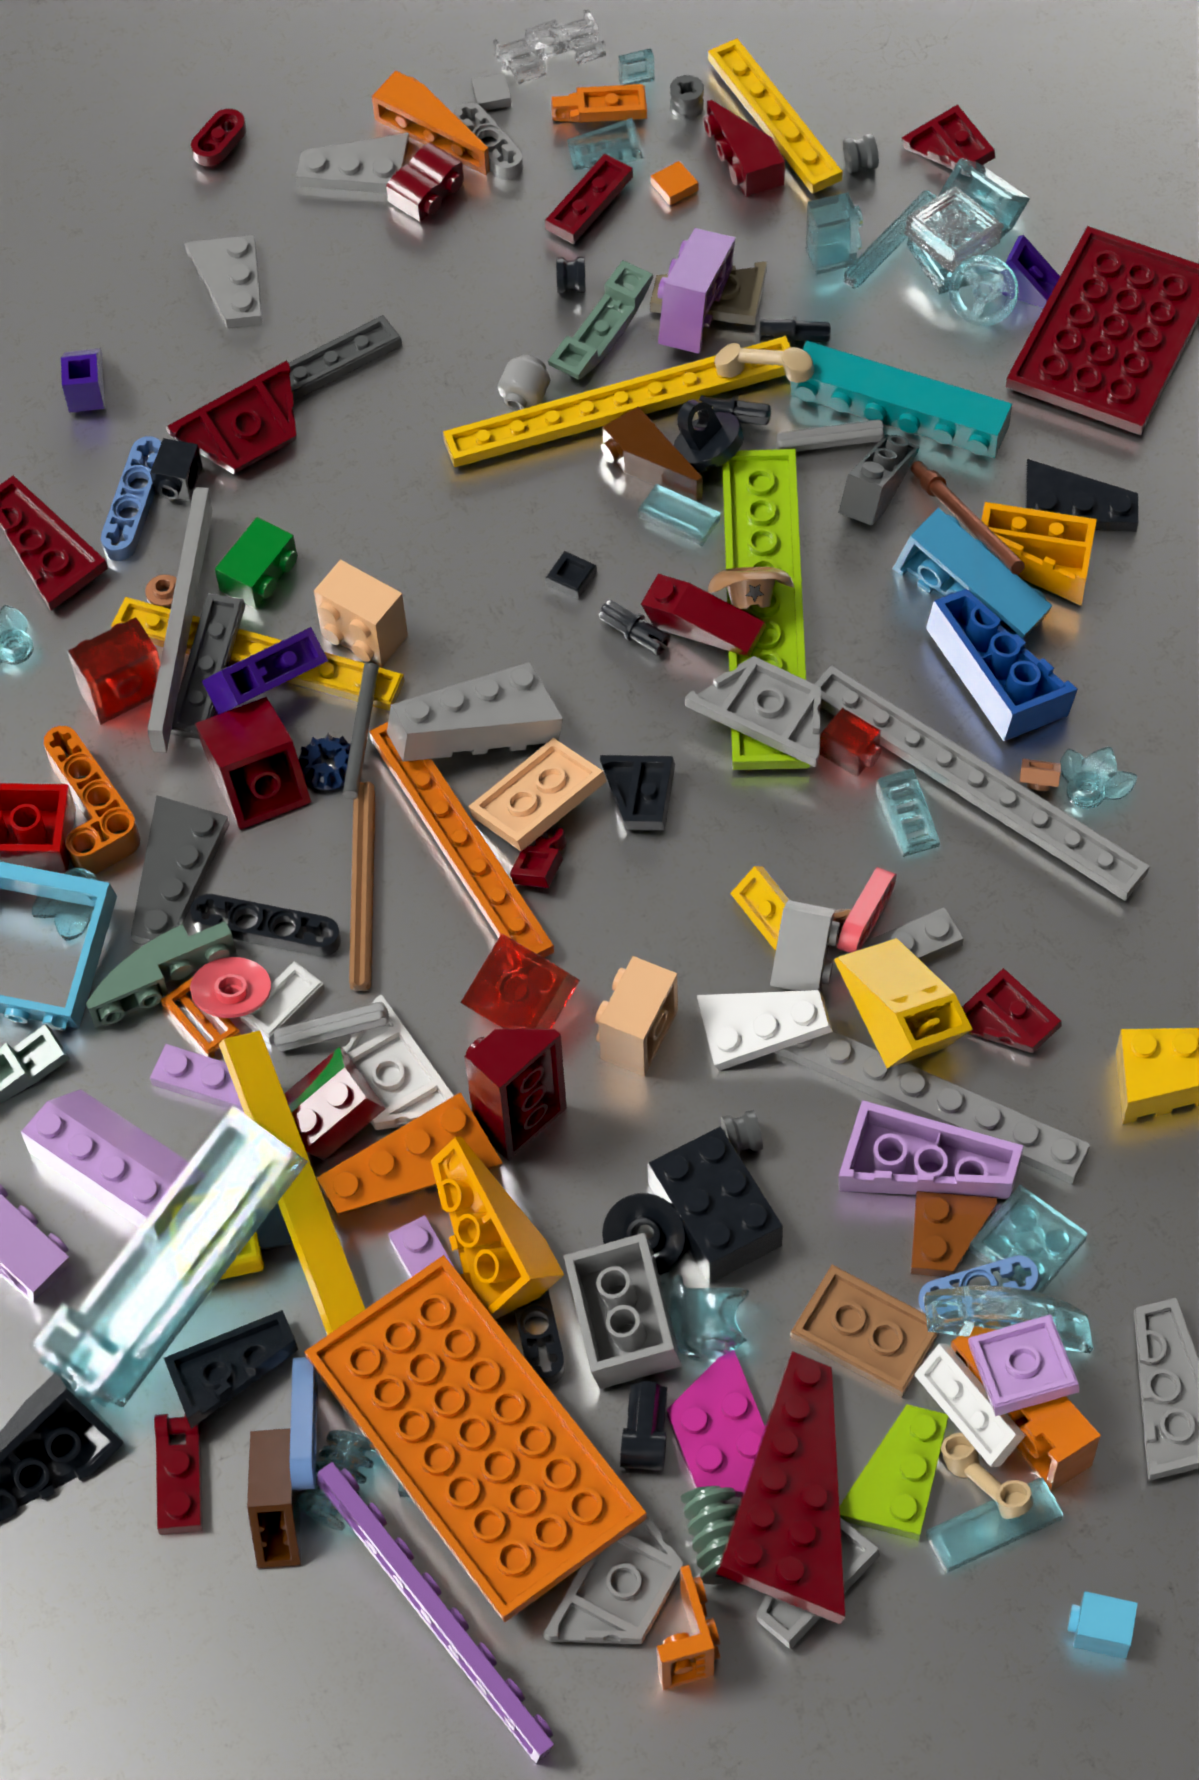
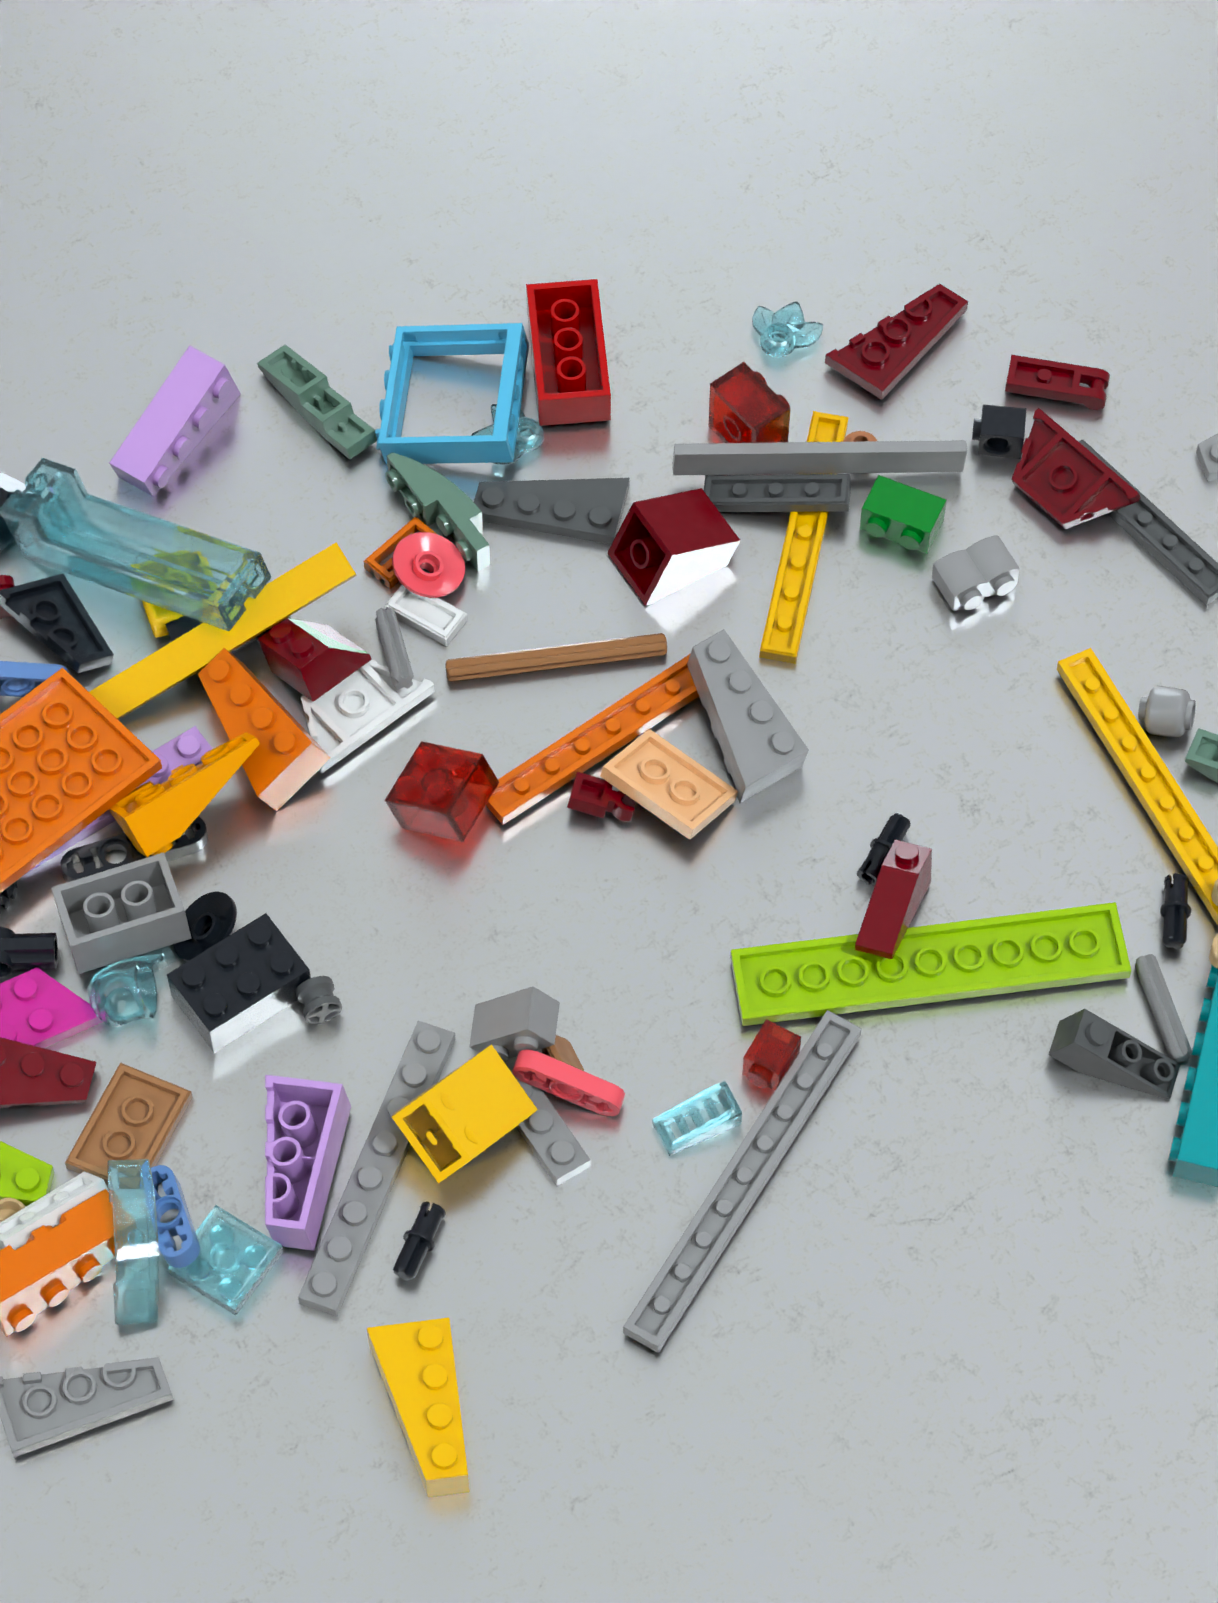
camera: 80 degrees right, 0 degrees up
lavender slope [21,1089,207,1238] -> none
orange beam [43,726,140,876] -> none
dark purple slope [61,348,105,413] -> none
medium blue beam [101,436,161,561] -> none
lavender plate [150,1044,245,1114] -> none
black beam [190,894,341,956] -> none
dark purple slope [202,627,328,714] -> none
dark blue gear [299,733,351,790] -> none
light nougat brick [314,559,408,667] -> none
dark grey bar [343,663,379,799] -> none
dark red slope [464,1029,567,1161] -> none
black tile [546,551,597,599] -> none
light nougat brick [595,956,678,1077] -> none
black wing [600,755,675,830] -> none
reddish brown slope [601,406,703,503] -> none
clear light blue tile [638,484,720,546] -> none
black tile [674,399,744,473] -> none
light grey wing [685,656,821,768] -> none
white wing [697,990,833,1071] -> none
medium nougat hat [707,567,794,609] -> none
yellow plate [730,866,789,951] -> none
dark azure wedge [892,508,1052,640] -> none
dark orange wing [910,1191,997,1277] -> none
copper bar [911,461,1025,575] -> none
blue wedge [926,588,1078,741] -> none
dark red wing [962,968,1062,1053] -> none
lavender plate [968,1314,1079,1416] -> none
light orange wedge [978,502,1097,606] -> none
nougat plate [1019,759,1061,791] -> none
black wing [1025,459,1138,532] -> none
clear light blue plate [1060,746,1137,809] -> none
none -> black axle [393,1201,446,1281]
none -> light grey brick [932,535,1020,611]
none -> dark red plate [1005,354,1110,410]

